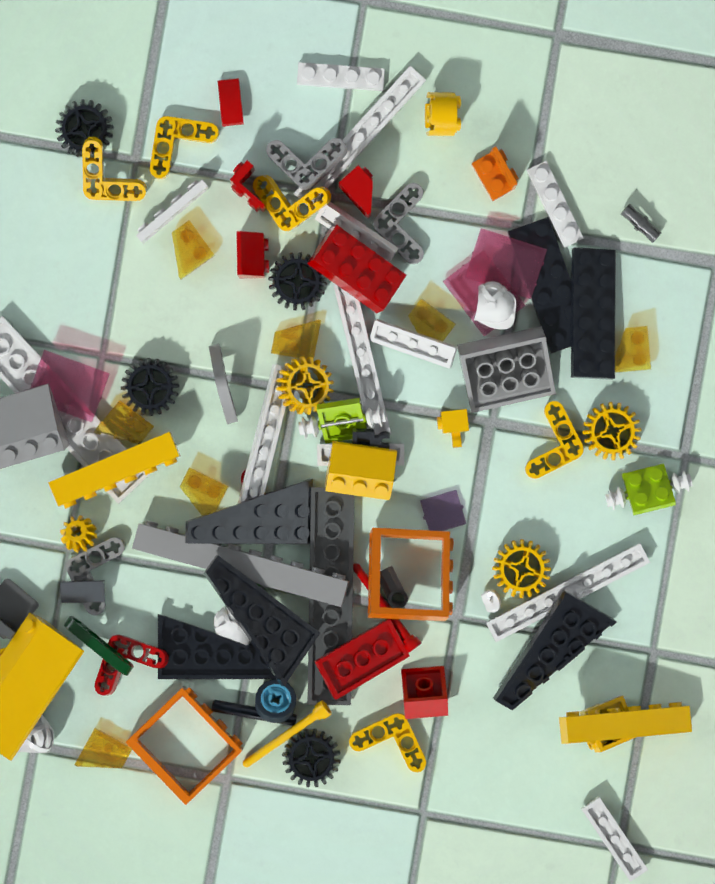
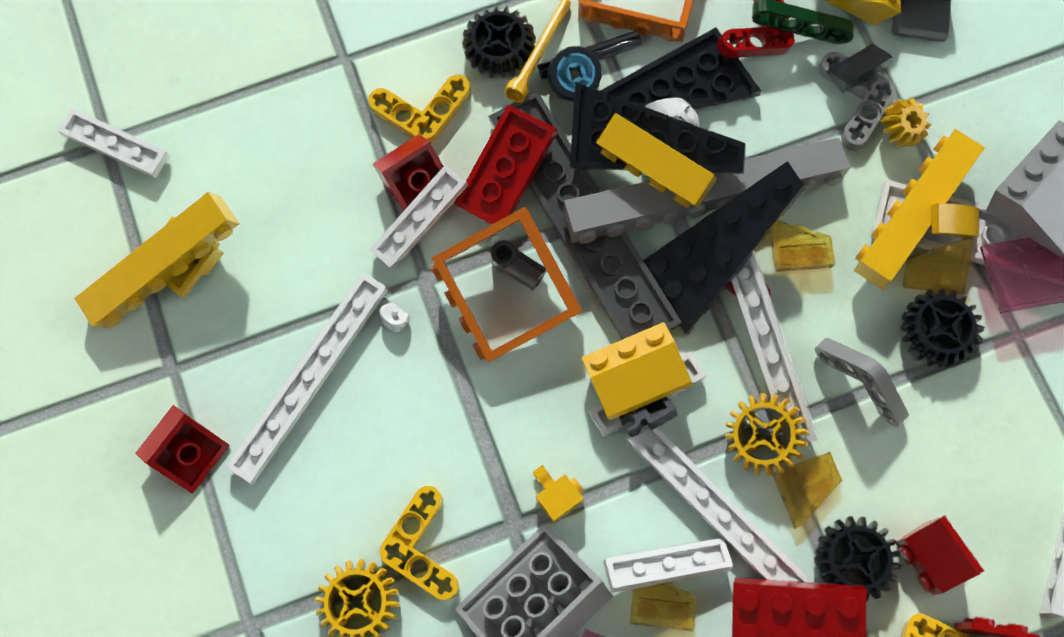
camera: 150 degrees right, 15 degrees down
clear yellow wing [172,220,215,280] -> none
lime plate [298,398,386,444] -> none
red piece [353,563,422,653] -> none
clear purple piece [420,490,466,531] -> none
yellow gear [492,539,551,598] -> none
black wing [493,590,617,711] -> none
lime plate [605,463,693,516] -> none
none -> red slope [135,405,230,494]
none -> white plate [370,165,468,270]
none -> yellow brick [596,113,717,209]
none -> yellow slope [931,203,980,238]

